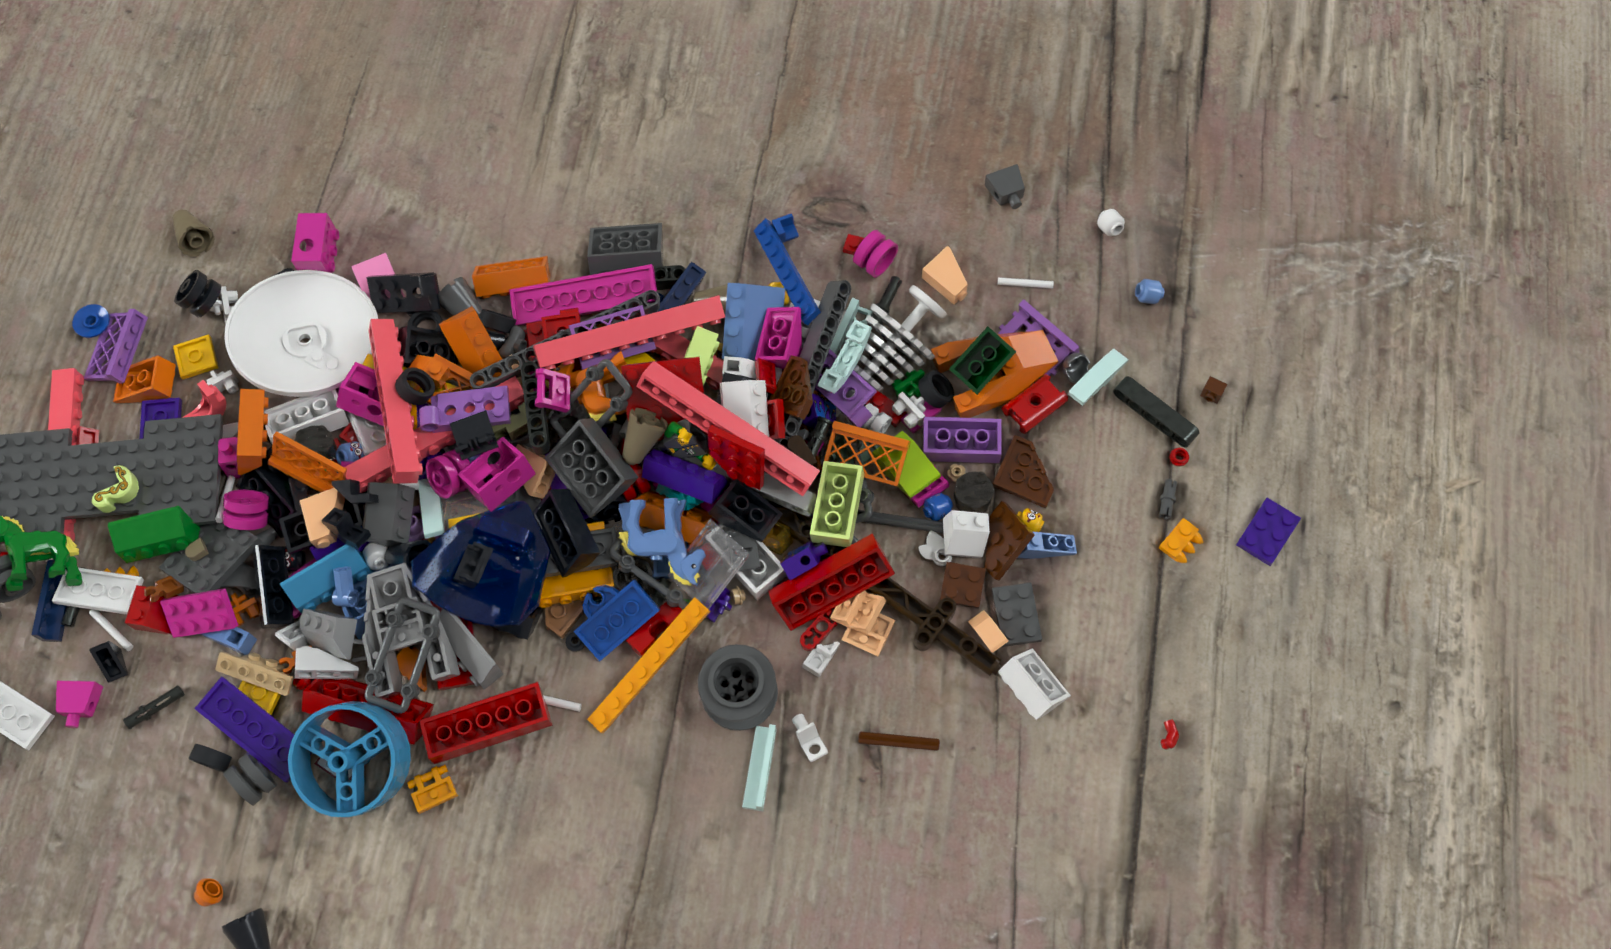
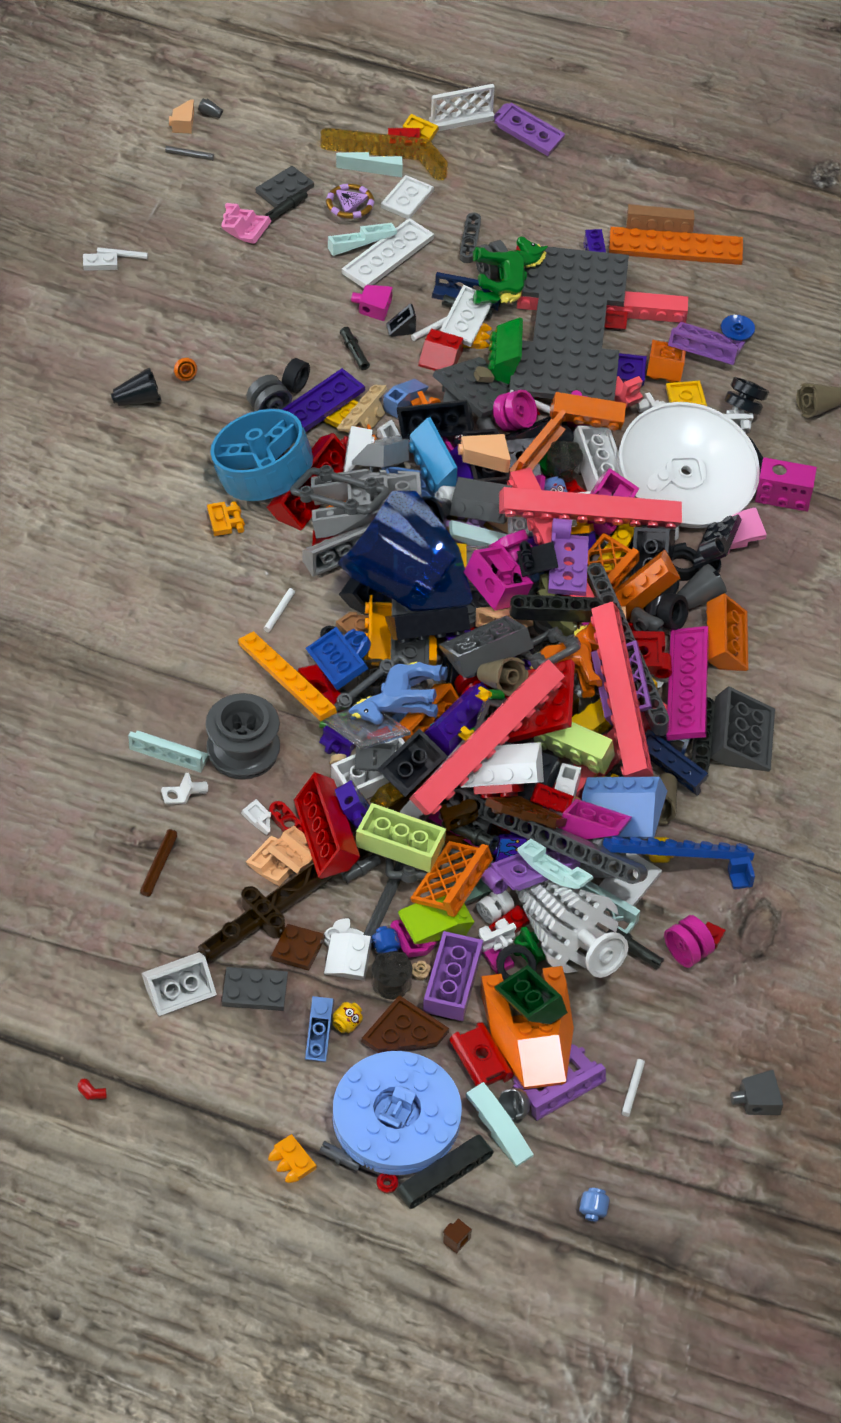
camera: 95 degrees right, 15 degrees down
yellowish green animal [92,465,139,513] -> none
dark orange plate [144,576,184,602] -> none
dark pink plate [160,588,239,638] -> none
black slope [321,507,371,549] -> none
black slope [332,479,379,505] -> none
medium blue piece [332,566,360,607] -> none
black tyre [395,367,435,405] -> none
orange slope [409,355,451,389] -> none
red slope [419,682,553,764] -> none
black hinge [453,542,493,589] -> none
dark pink plate [535,368,570,413] -> none
red plate [708,425,765,490] -> none
light nougat slope [922,246,968,304] -> none
light nougat slope [968,610,1008,653] -> none
reddish brown plate [985,501,1035,581] -> none
white head [1097,209,1125,236] -> none
dark purple plate [1236,498,1301,566] -> none
none -> light blue piece [333,1051,462,1175]

